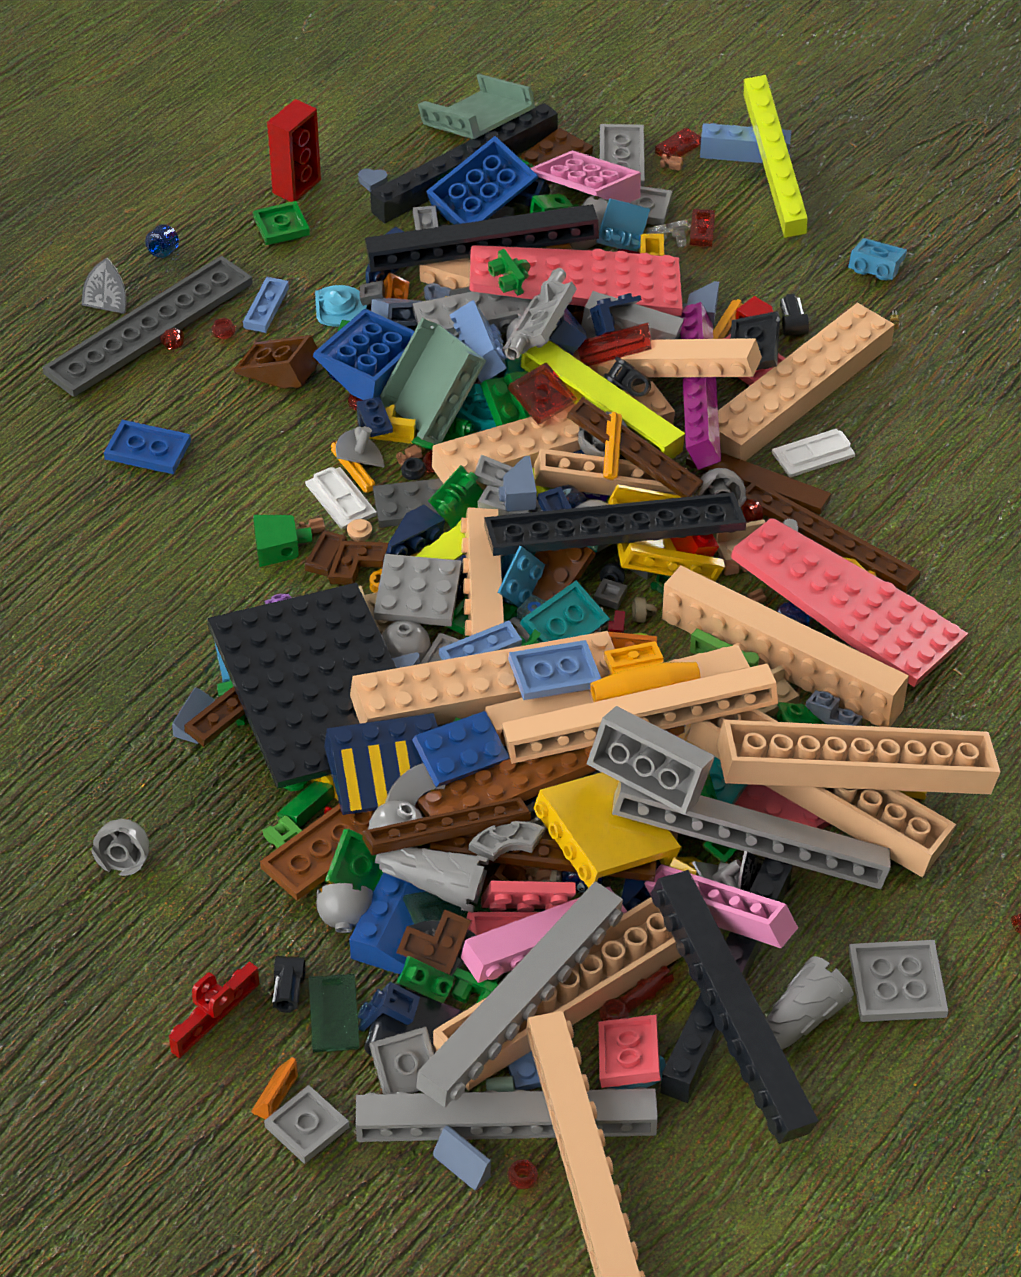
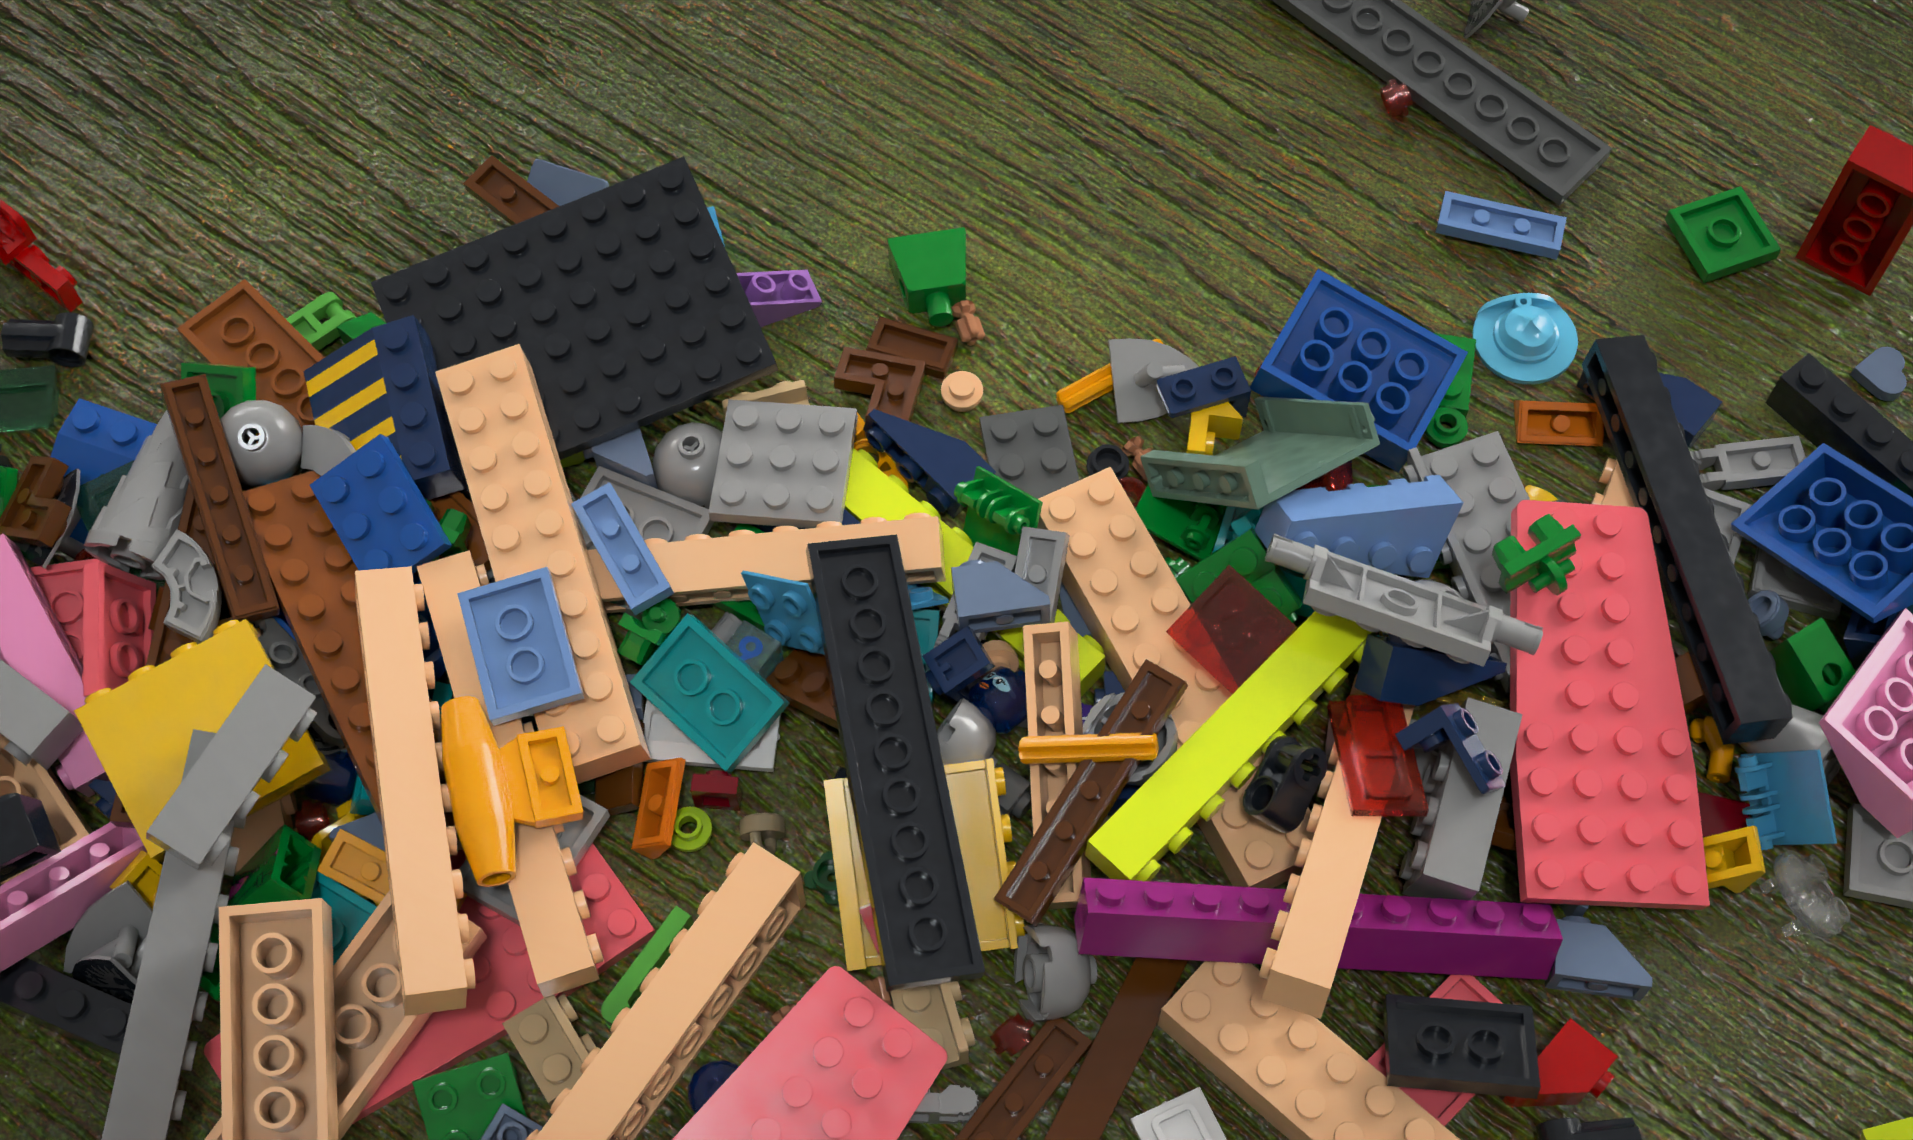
camera: 90 degrees right, 15 degrees up
light grey cylinder [92,819,149,876] -> none
blue plate [104,420,191,474] -> none
clear blue head [145,224,179,258] -> none
clear red plate [212,318,235,339] -> none
reddish brown slope [233,335,319,388] -> none
white piece [306,467,377,530] -> none
light grey cylinder [316,883,373,933] -> none
flat silver plate [360,280,385,306] -> none
sand blue slope [371,298,423,326] -> none
sand blue tile [424,283,451,301] -> none
flat silver plate [594,578,627,610] -> none
clear red plate [690,209,715,247] -> none
light orange axle [713,299,743,339] -> none

